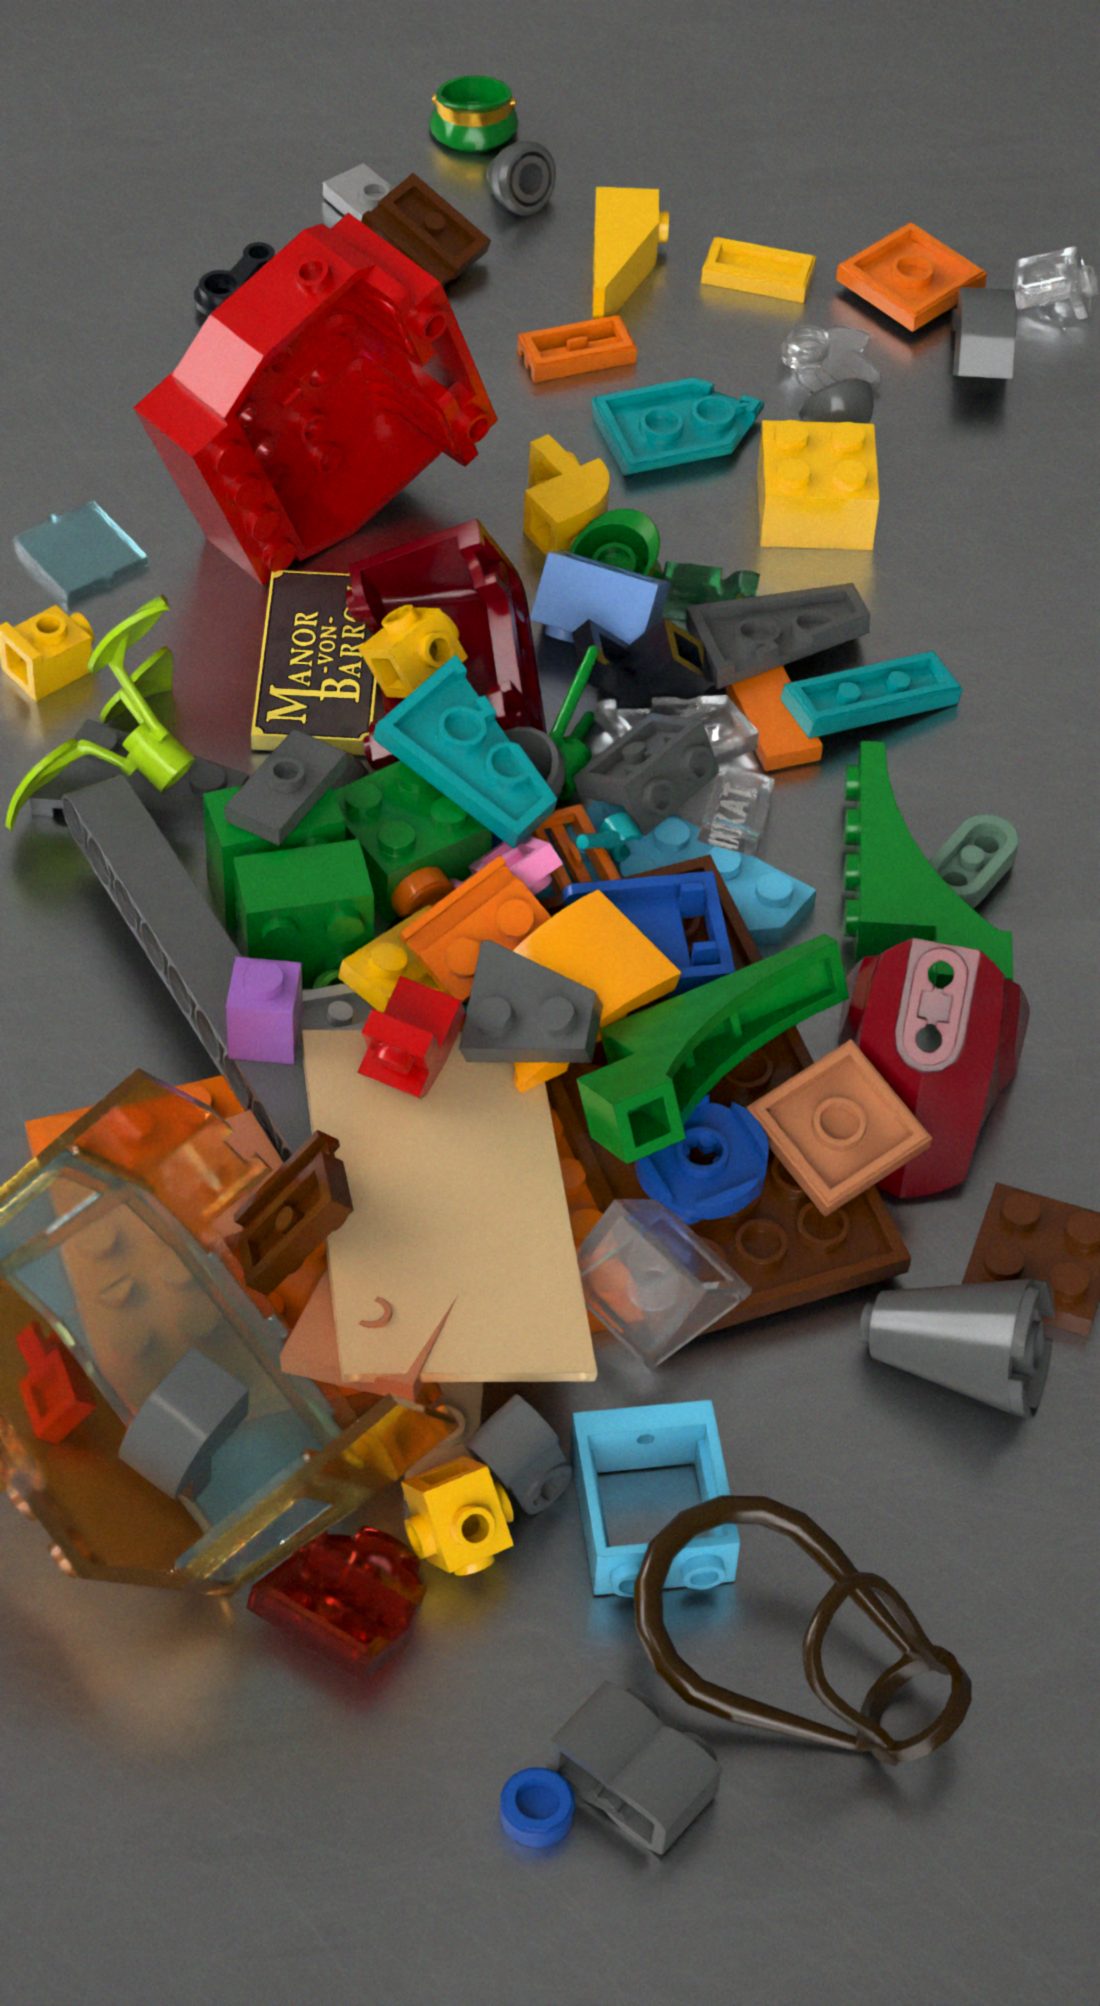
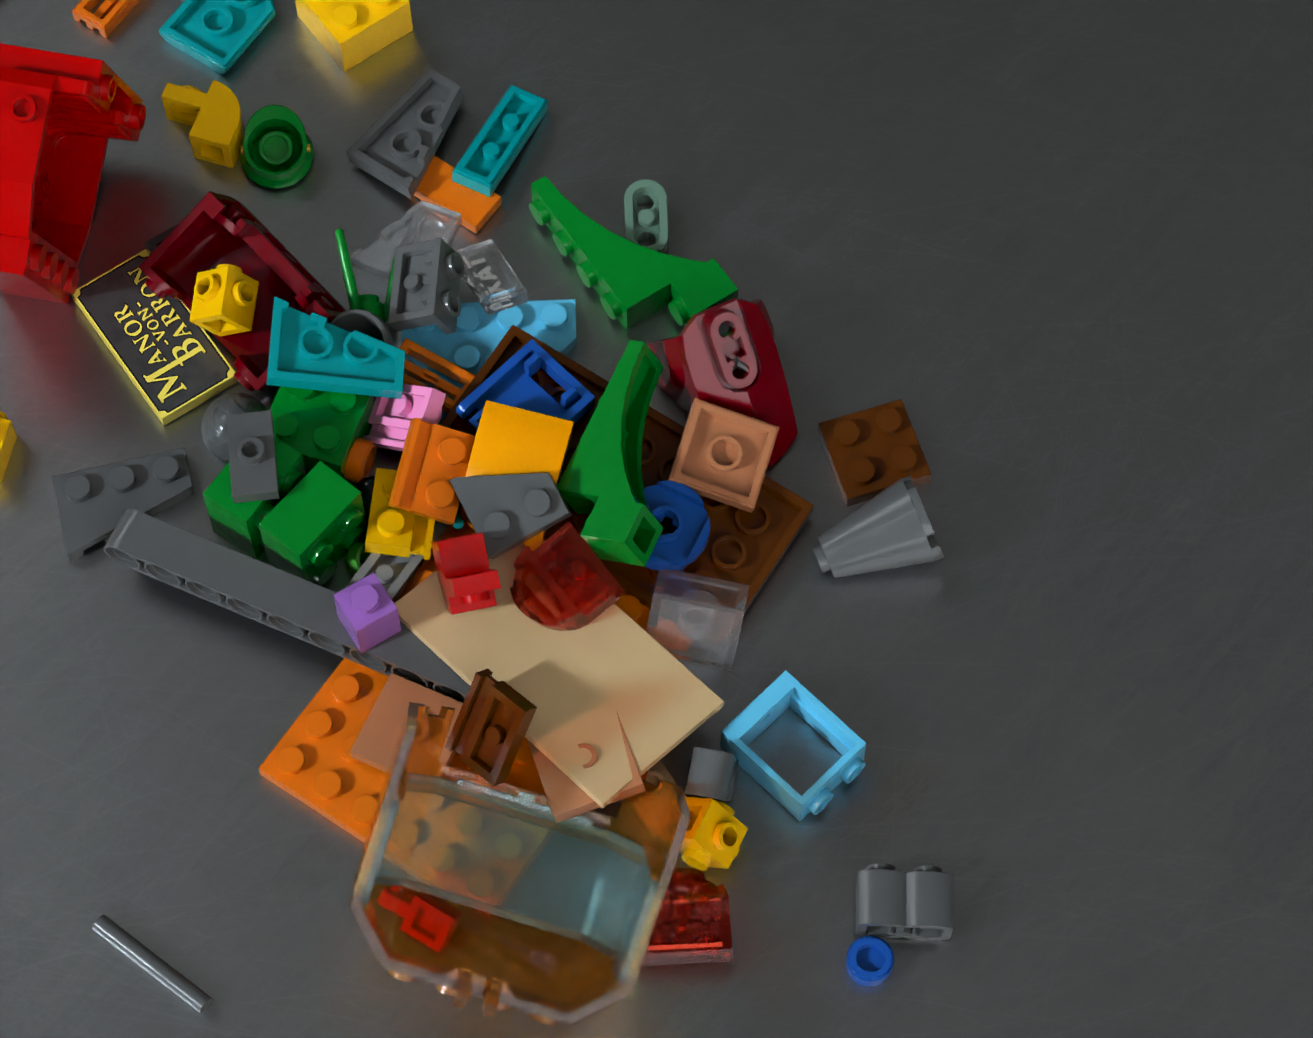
camera: 35 degrees left, 15 degrees up
lime plant [5,594,196,832] -> none
dark grey brick [118,1346,249,1503] -> none
medium blue brick [530,550,671,645] -> none
black brick [572,617,714,722] -> none
teal hand [576,812,644,862] -> none
dark brown animal [634,1495,972,1766] -> none
clear green plate [661,561,760,620] -> none
none -> clear red slope [510,522,627,631]

